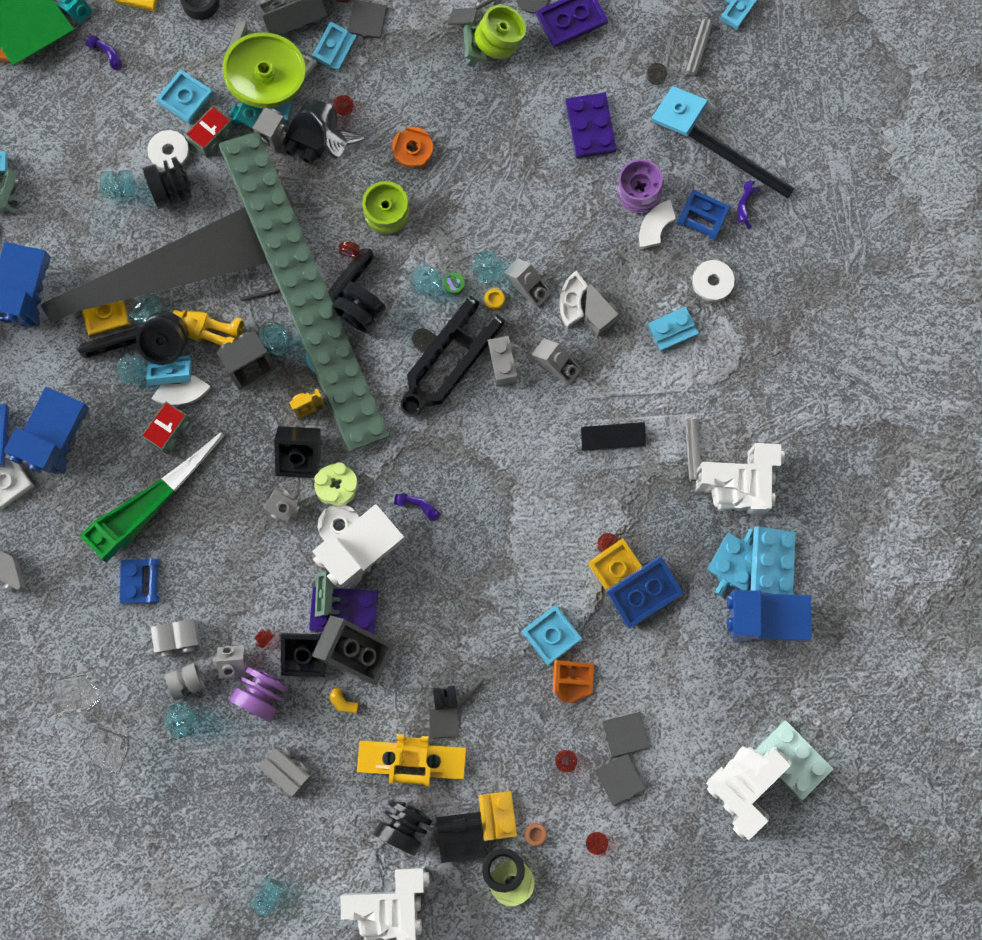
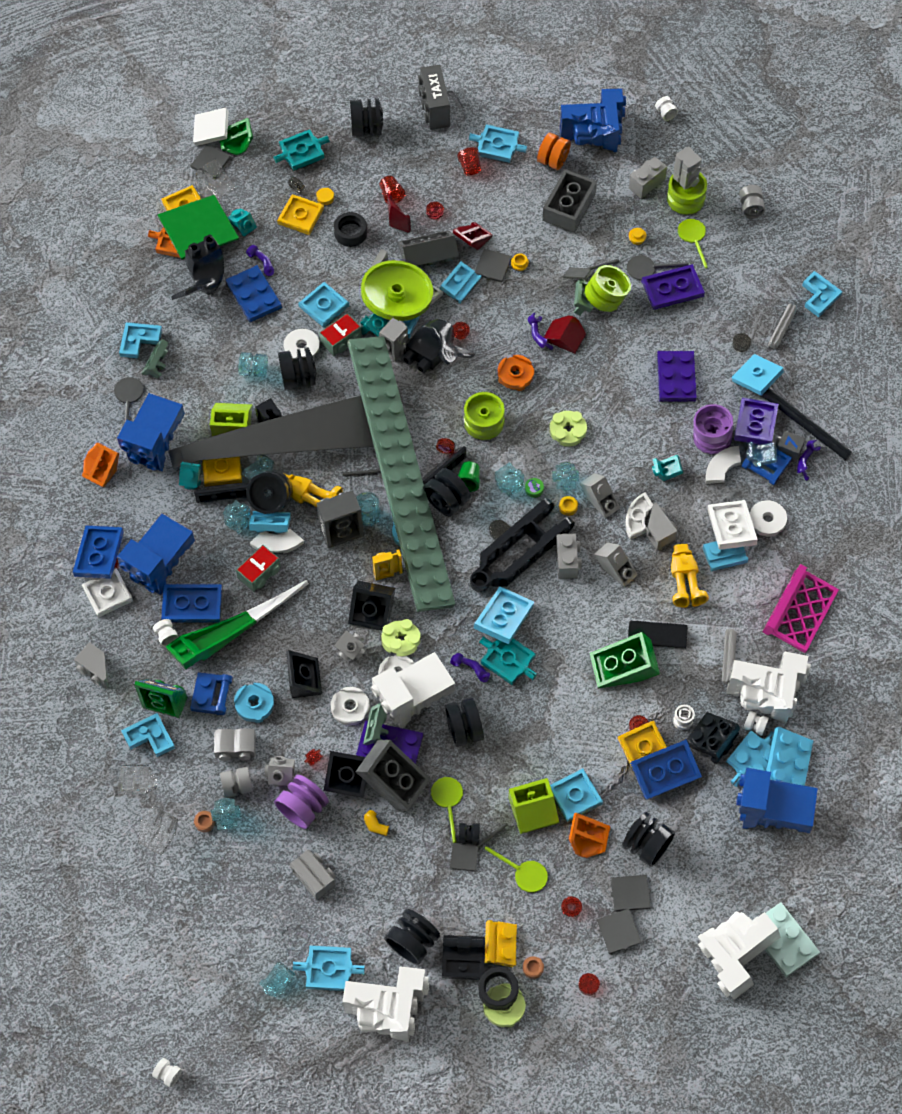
camera: 10 degrees right, 15 degrees down
yellow piece [357,734,466,787] -> none
none -> medium azure plate [121,713,175,757]
none -> green slope [134,679,188,719]
none -> white wheel [153,619,179,646]
none -> blue plate [161,584,222,623]
none -> black hips [171,234,224,300]
none -> teal bracket [179,462,201,490]
none -> nougat tile [194,811,215,832]
none -> lime slope [210,403,253,437]
none -> blue plate [225,265,282,323]
none -> medium azure plate [234,683,274,723]
none -> black hinge [255,398,282,423]
none -> black slope [286,650,322,698]
none -> medium azure plate [293,946,365,991]
none -> white tile [331,687,370,726]
none -> lime piece [431,777,463,843]
none -> black wheel [445,697,484,747]
none -> green piece [458,461,480,492]
none -> medium azure plate [474,587,534,644]
none -> teal plate [479,636,537,685]
none -> lime piece [485,846,548,893]
none -> lime slope [508,778,559,834]
none -> yellow plate [511,253,529,271]
none -> dark purple piece [528,313,553,350]
none -> dark red slope [544,315,586,354]
none -> yellowish green plate [550,411,587,447]
none -> green slope [589,632,660,689]
none -> black wheel [622,812,675,867]
none -> teal bracket [652,455,684,481]
none -> yellow piece [671,544,709,608]
none -> white wheel [673,705,695,731]
none -> black plate [686,712,740,764]
none -> white plate [708,500,758,550]
none -> plate [734,397,779,447]
none -> white wheel [743,711,769,736]
none -> clear light blue bracket [746,442,777,467]
none -> dark pink fence [762,564,839,653]
none -> dark grey brick [774,431,805,462]

